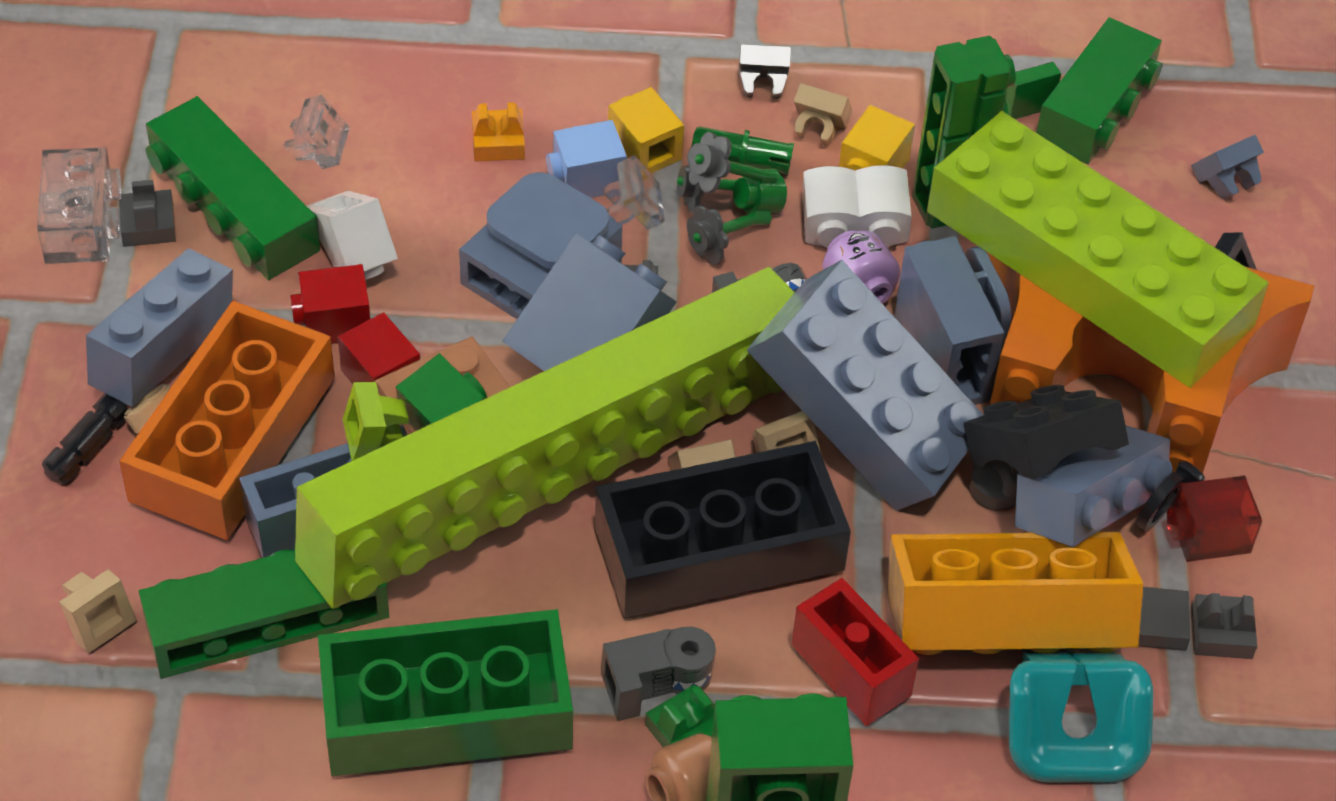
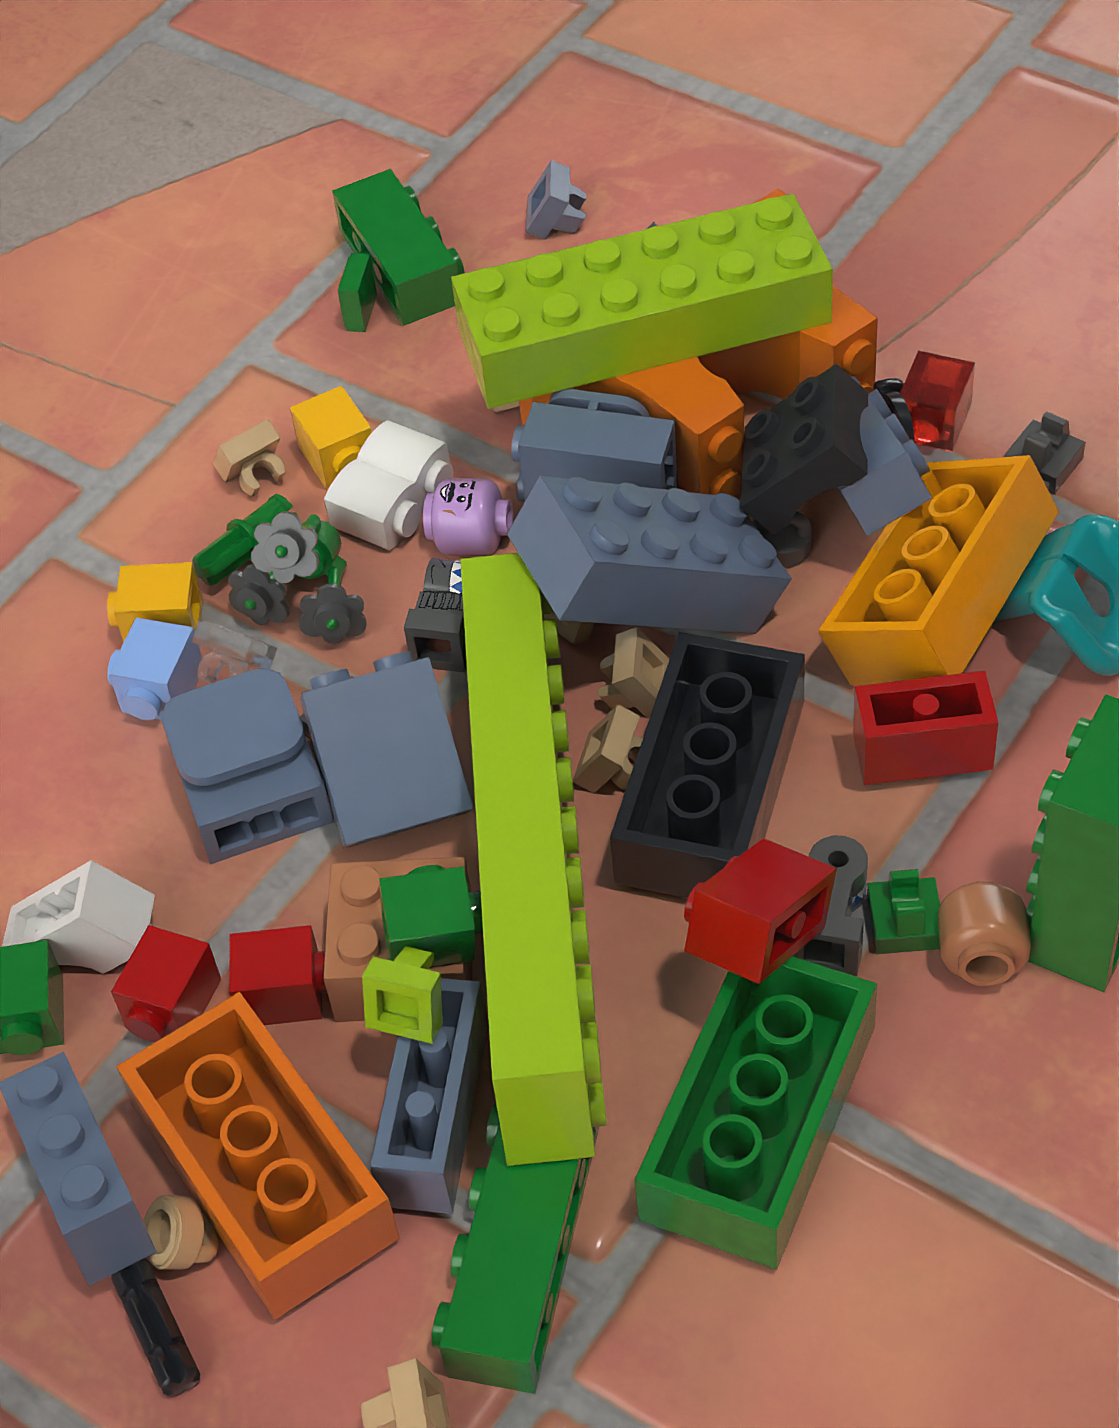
camera: 50 degrees left, 0 degrees up
light orange tile [472,102,525,161] -> none
tile [738,45,791,99] -> none
green brick [912,36,1016,229] -> none
none -> red brick [684,838,837,984]

